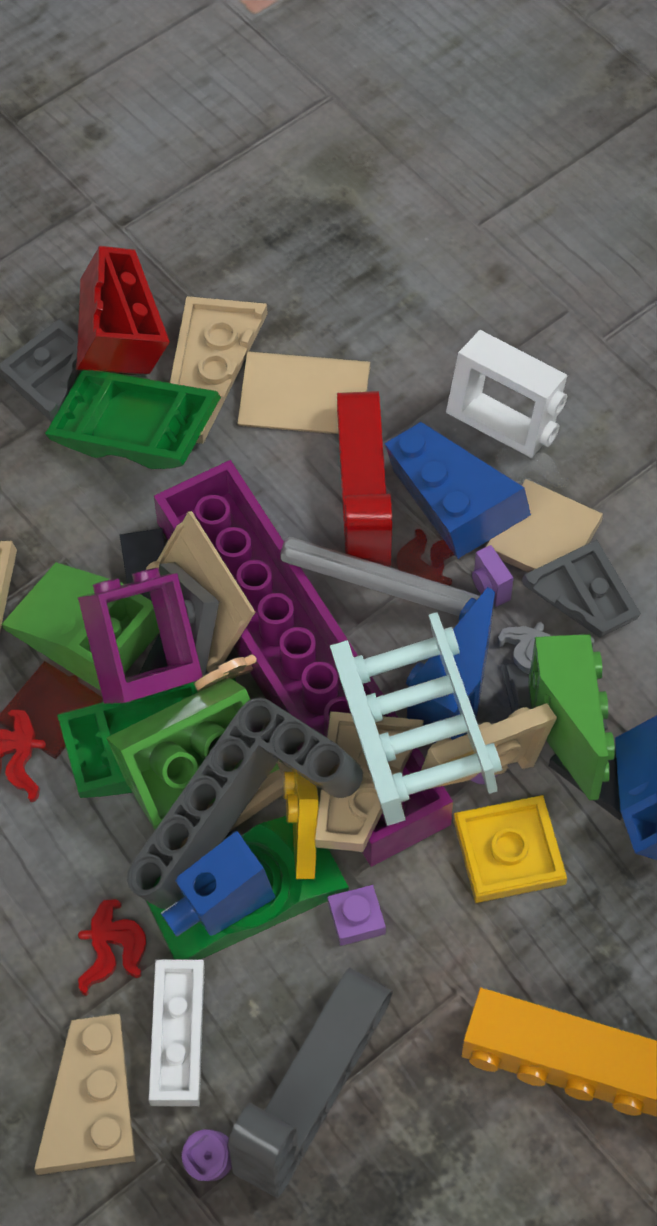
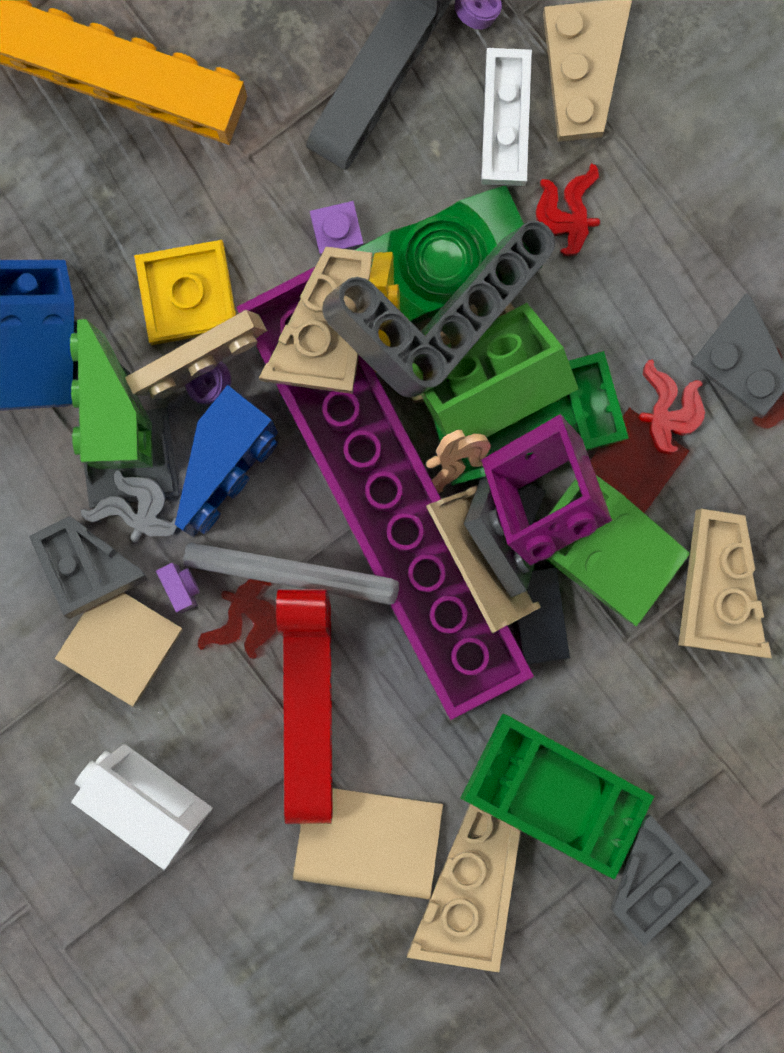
camera: 175 degrees left, 25 degrees up
red wedge [77,246,170,374] -> none
blue torso [161,831,275,937] -> none
light aqua fence [330,612,502,826] -> none
blue wedge [385,422,531,559] -> none

